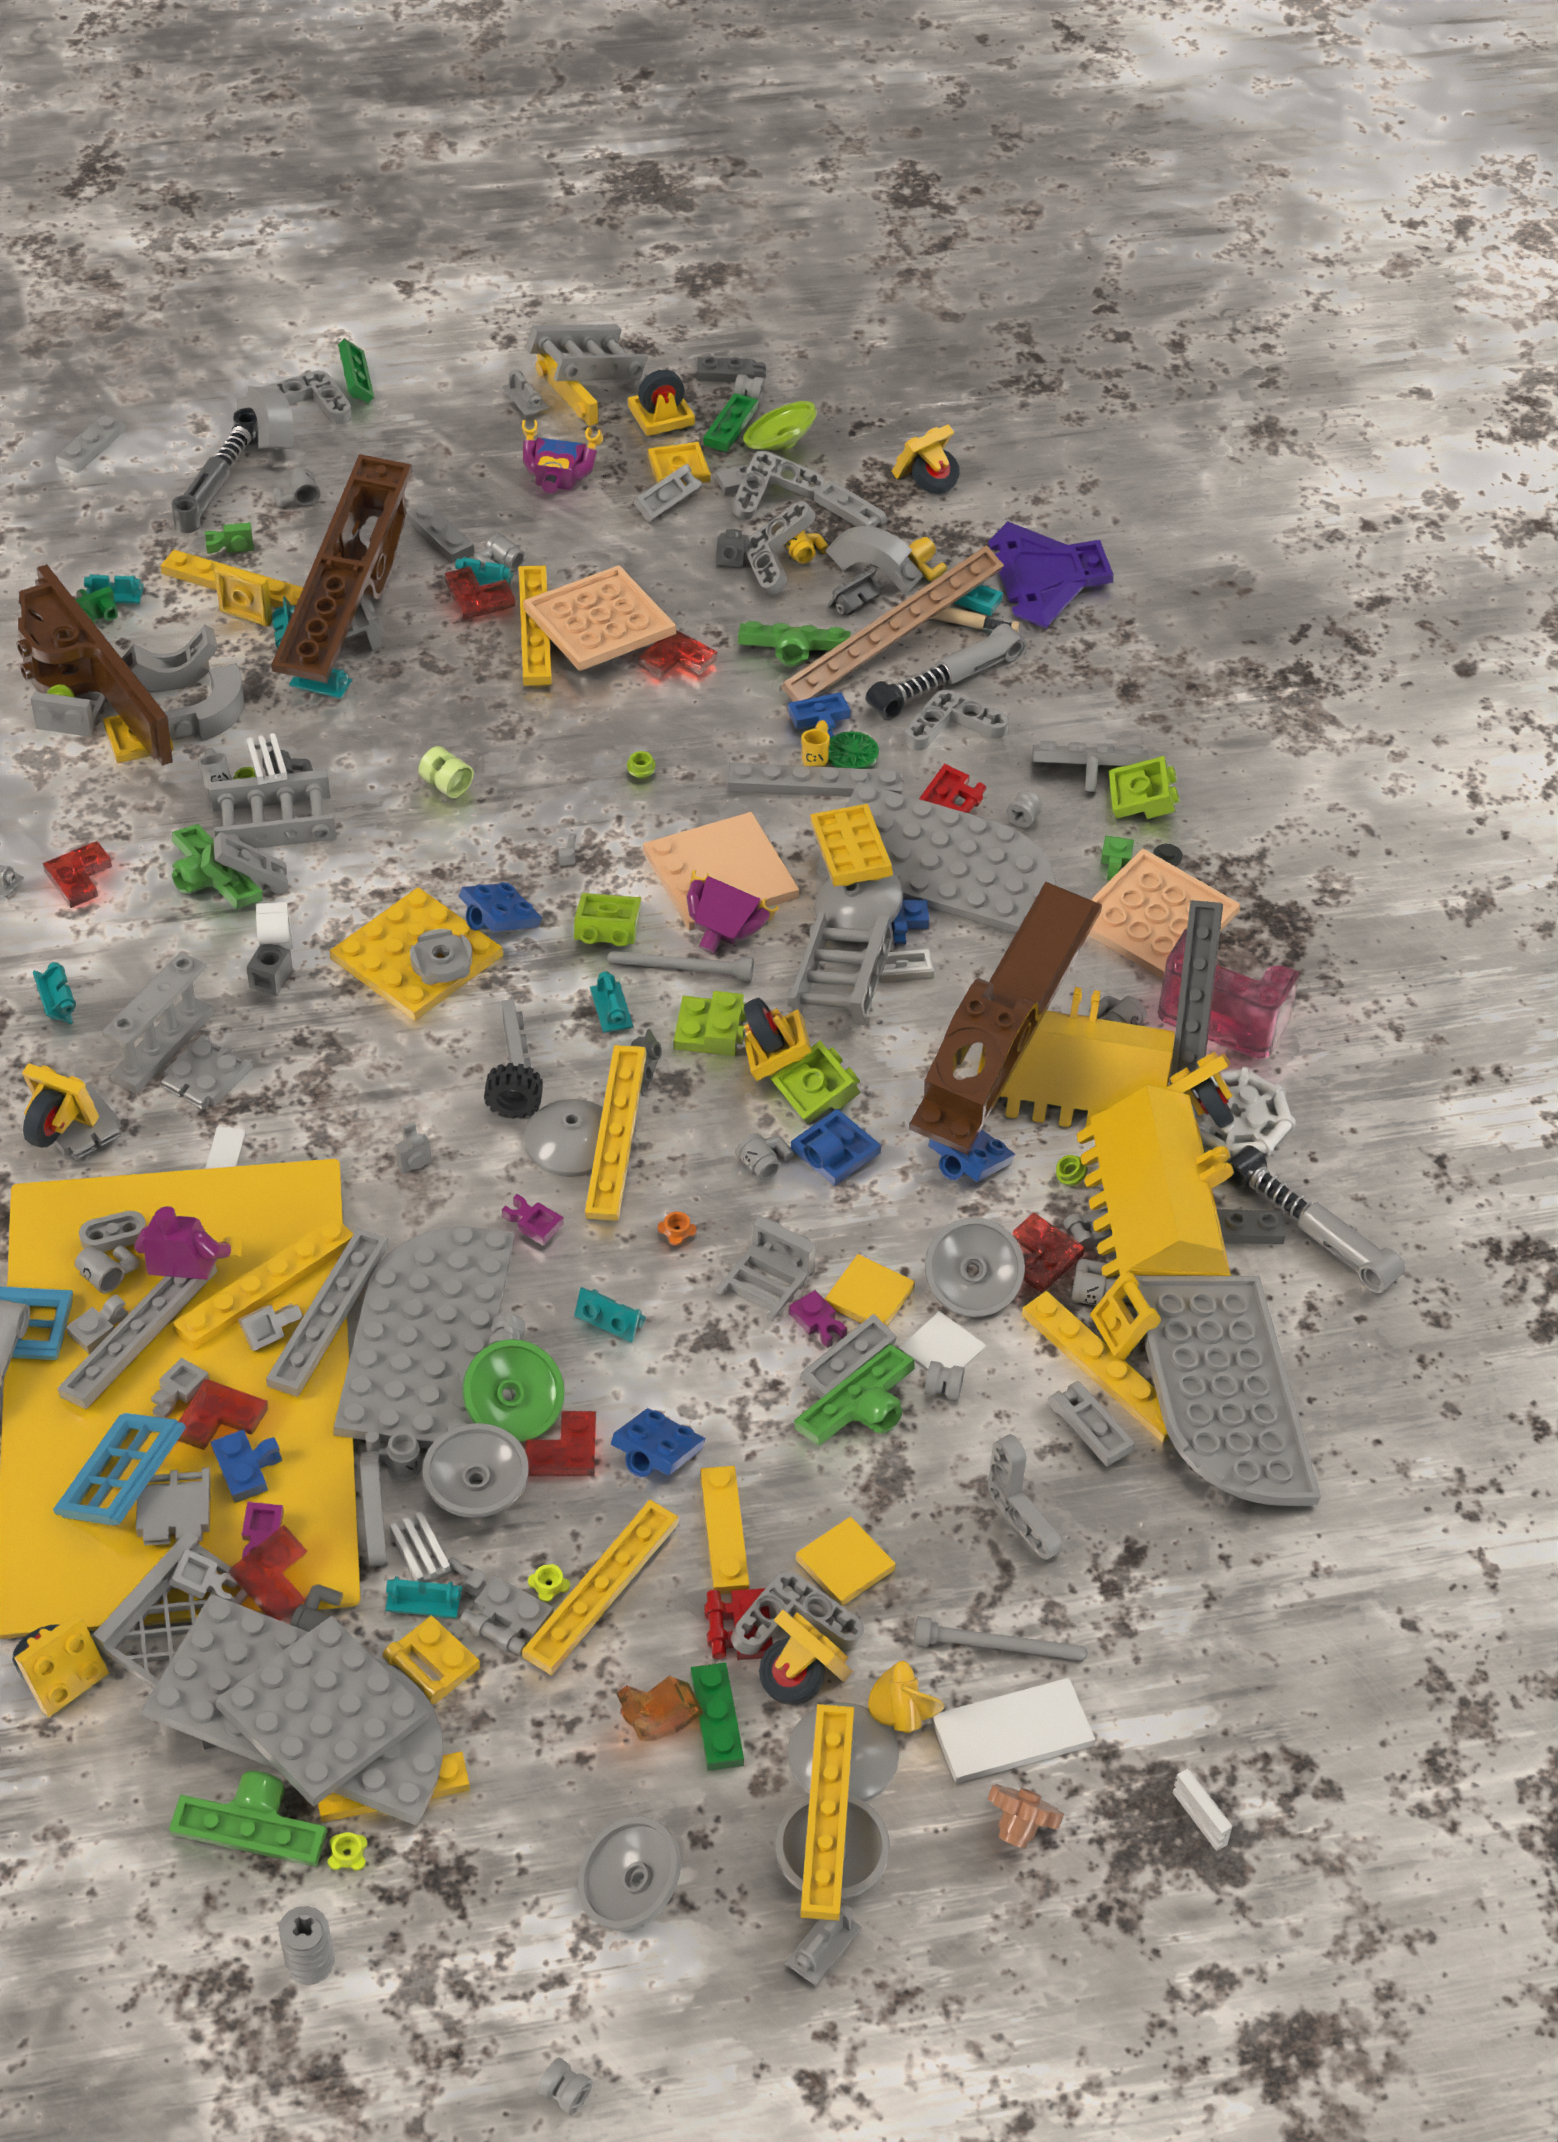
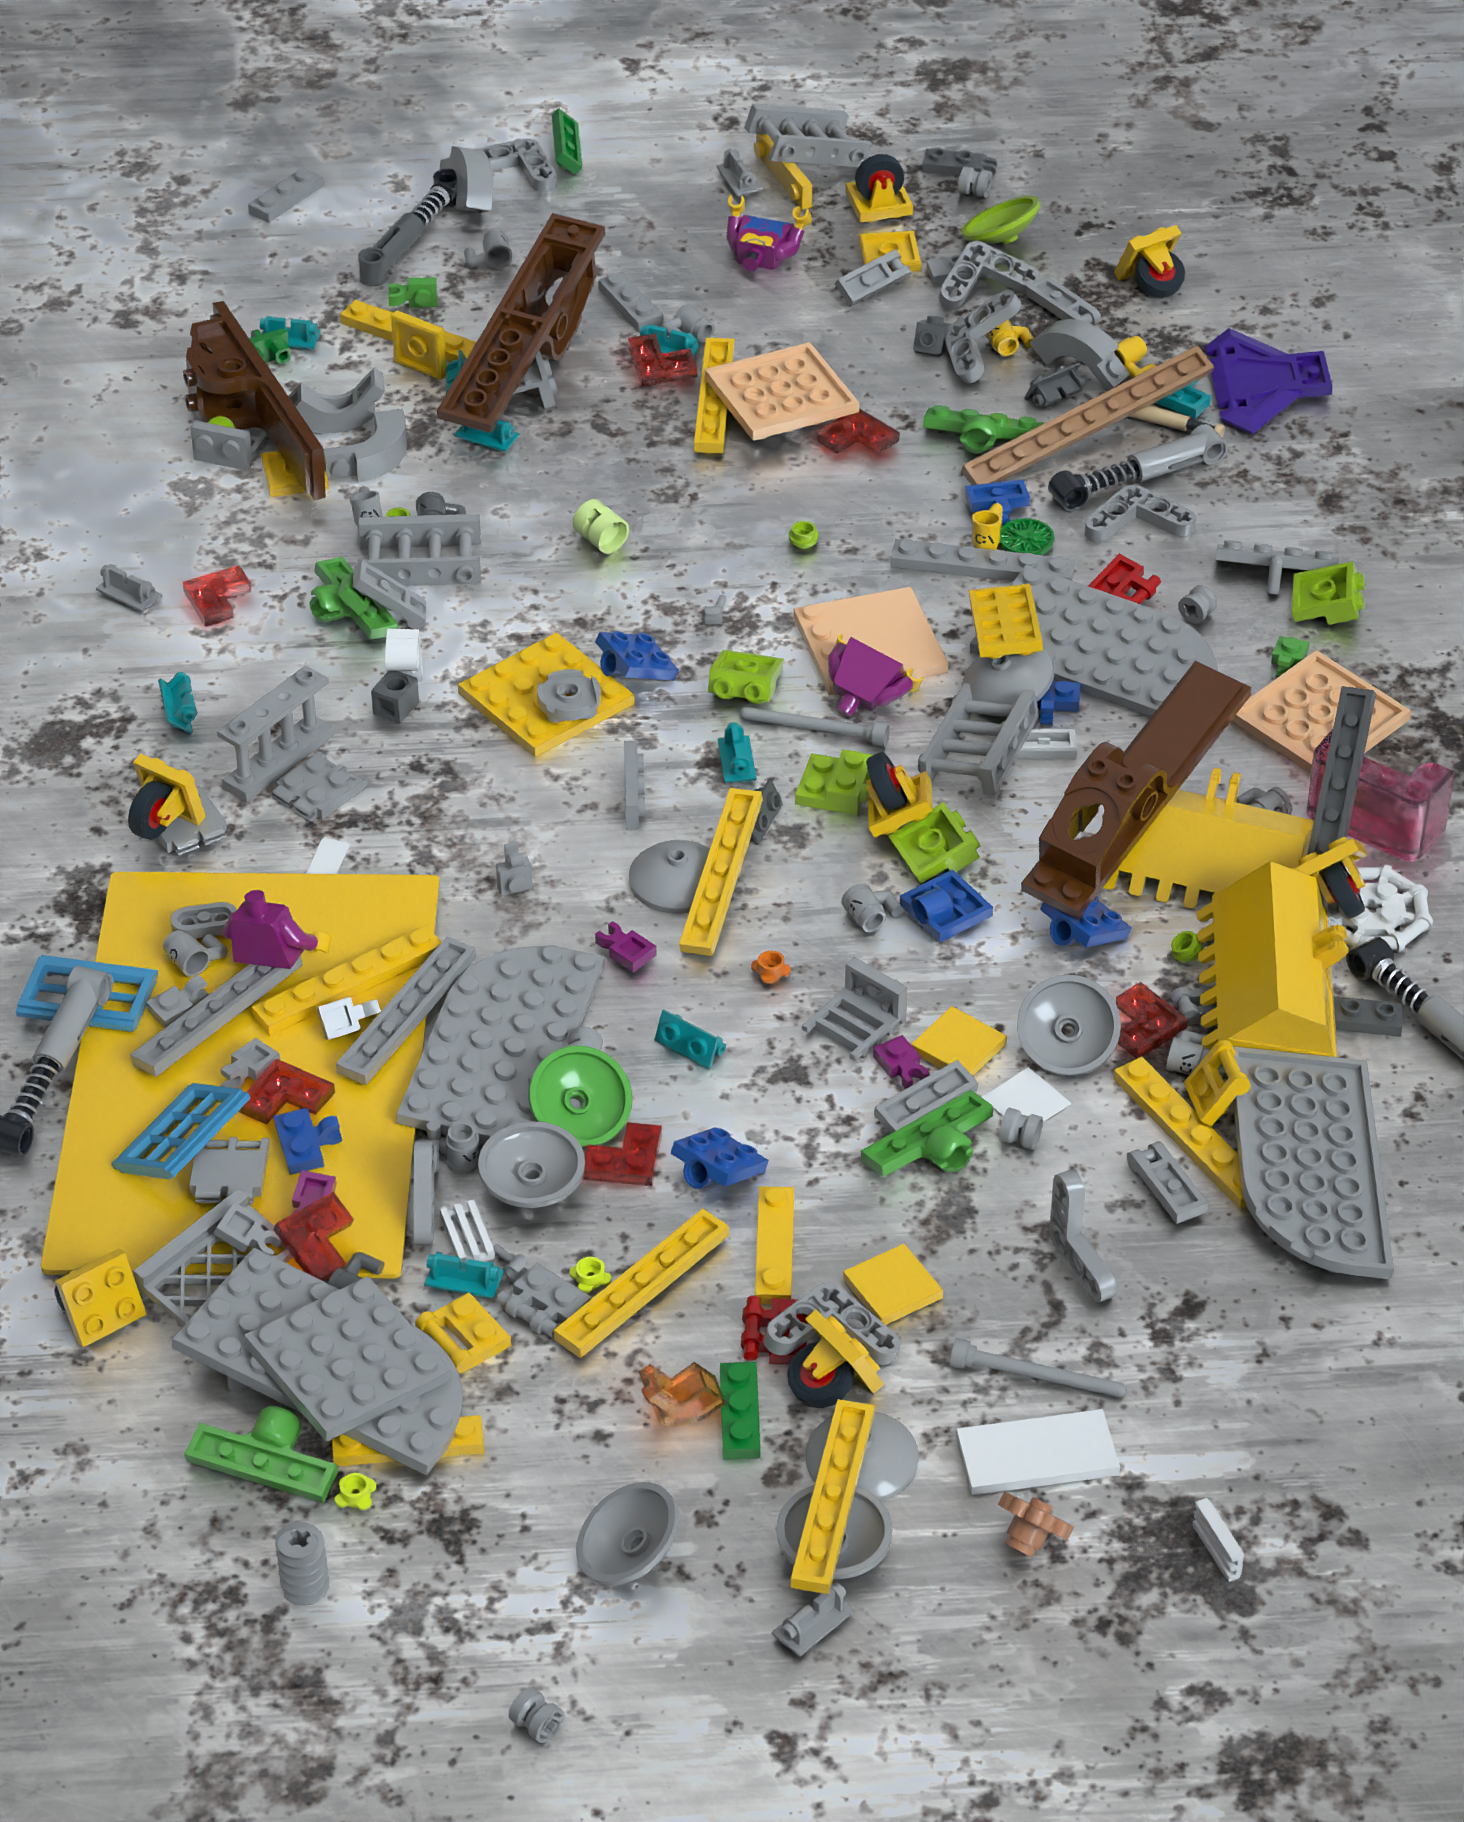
camera: 10 degrees right, 5 degrees down
white tile [246,733,287,785] -> none
black tyre [484,1063,543,1119] -> none
green plate [703,393,758,452] -> none
yellow piece [868,1660,944,1733] -> none
pearl dark grey plate [1153,844,1183,867] -> none

